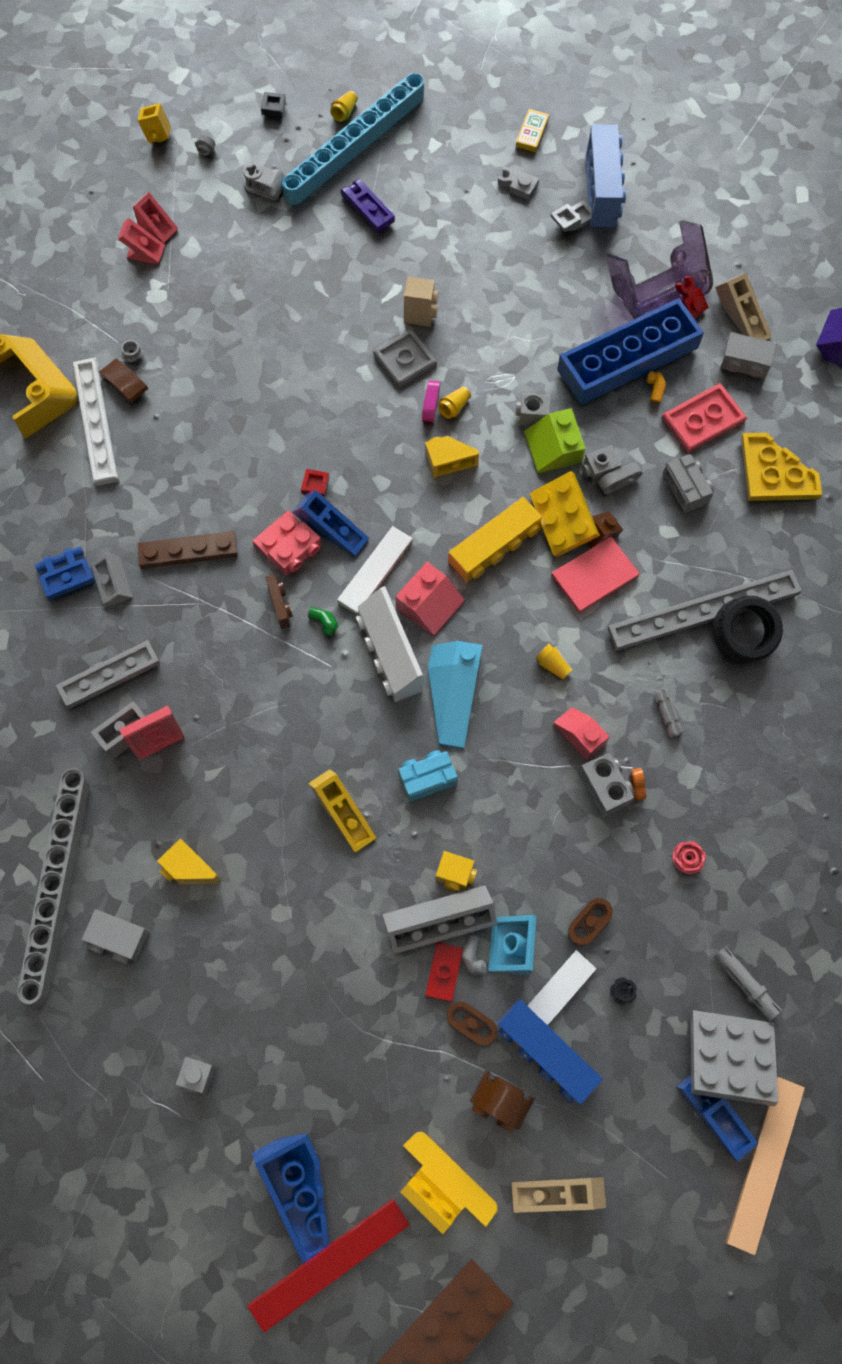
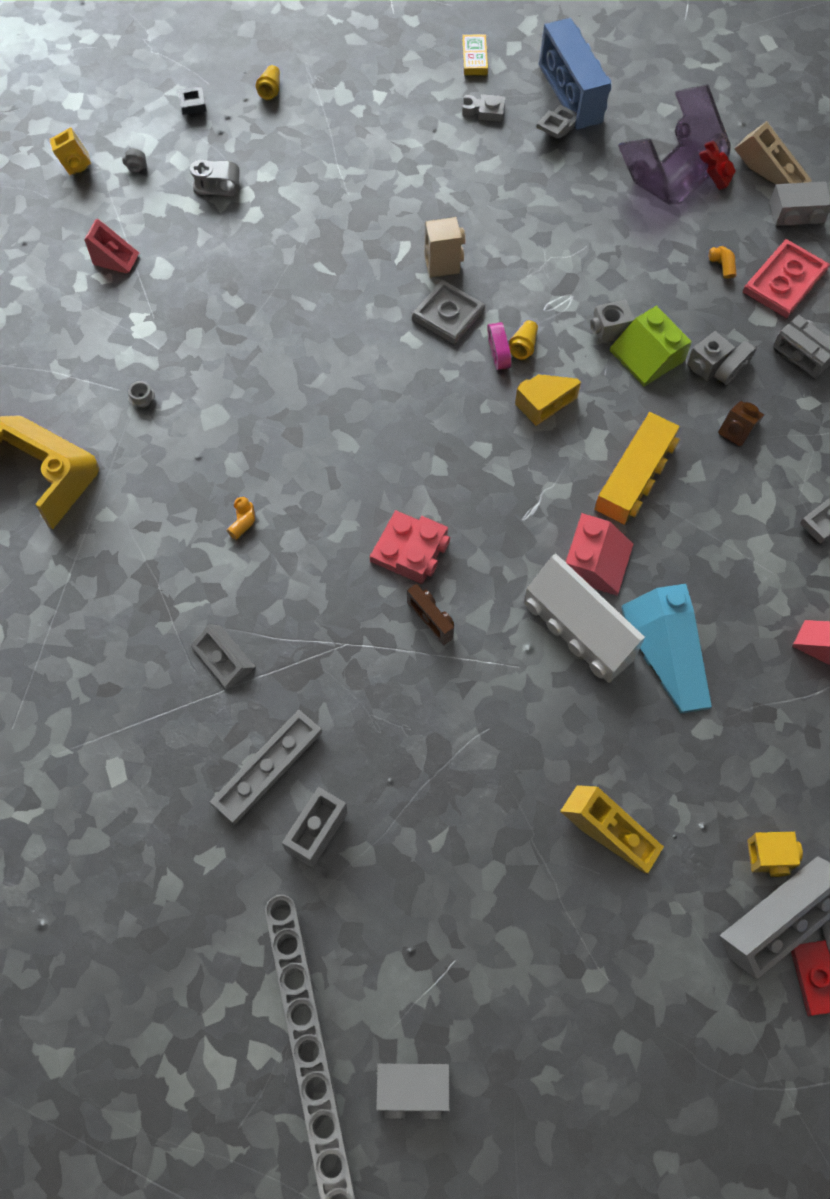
camera: 20 degrees left, 5 degrees down
blue plate [34,546,95,600] -> none
white tile [73,358,119,486] -> none
reddish brown slope [99,358,149,403] -> none
coral slope [118,218,165,264] -> none
coral tile [119,706,184,760] -> none
reddish brown plate [138,531,238,569] -> none
yellow slope [157,838,220,884] -> none
medium azure beam [282,73,424,205] -> none
blue slope [292,490,369,556] -> none
red plate [301,469,330,498] -> none
green arm [308,606,338,636] -> none
white tile [337,526,413,616] -> none
dark purple plate [340,178,395,233] -> none
medium azure brick [398,750,458,802] -> none
yellow plate [529,471,599,557] -> none
yellow cone [535,644,573,680] -> none
coral tile [551,537,640,614] -> none
blue brick [557,298,704,405] -> none
none -> light orange arm [227,497,255,540]

